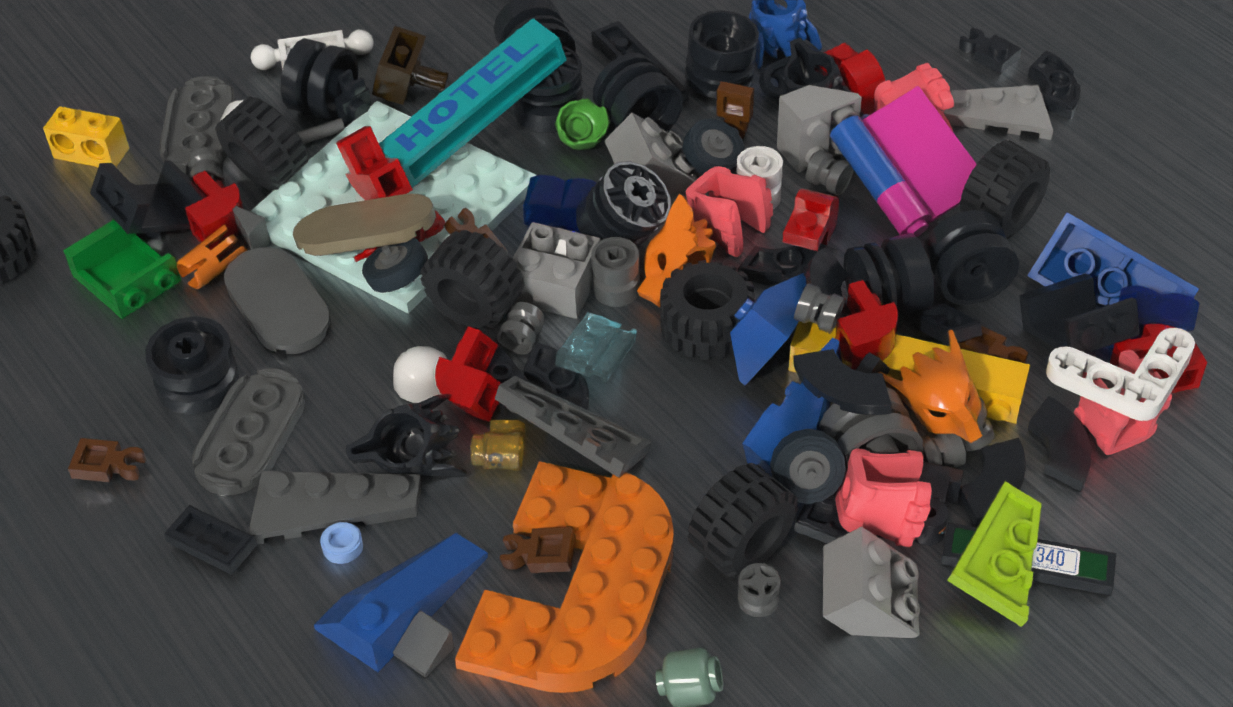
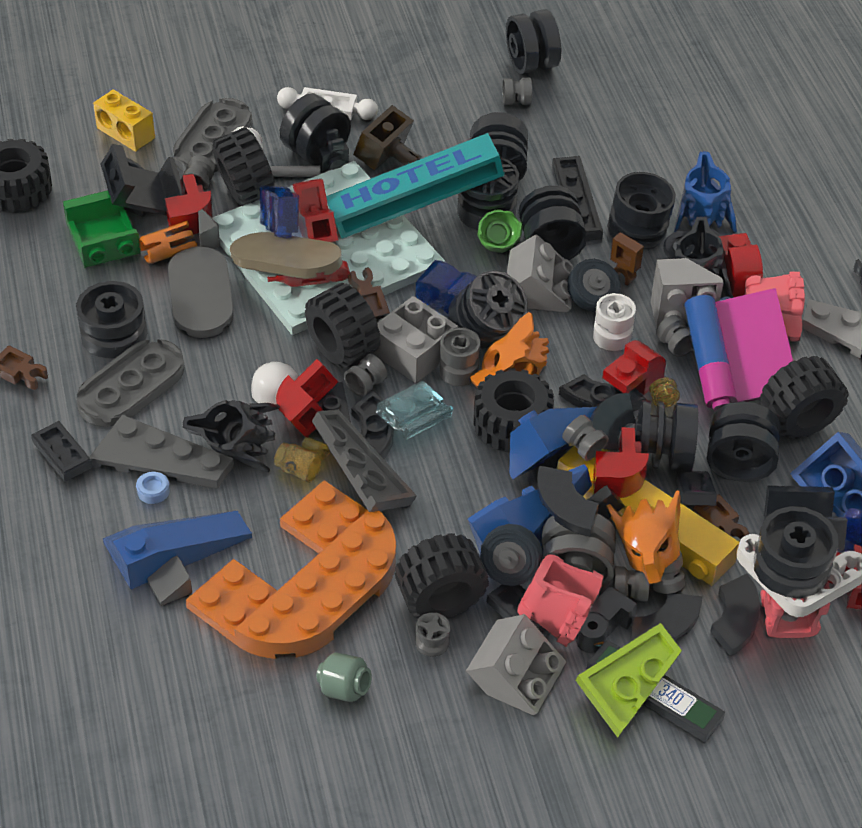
camera: 20 degrees right, 0 degrees up
black wheel [362,238,428,293] -> none
reddish brown plate [500,527,576,573] -> none
coral piece [686,166,773,257] -> none
none -> clear blue brick [259,186,300,238]
none -> clear yellow bush [649,377,680,407]
none -> black wheel [754,506,839,598]

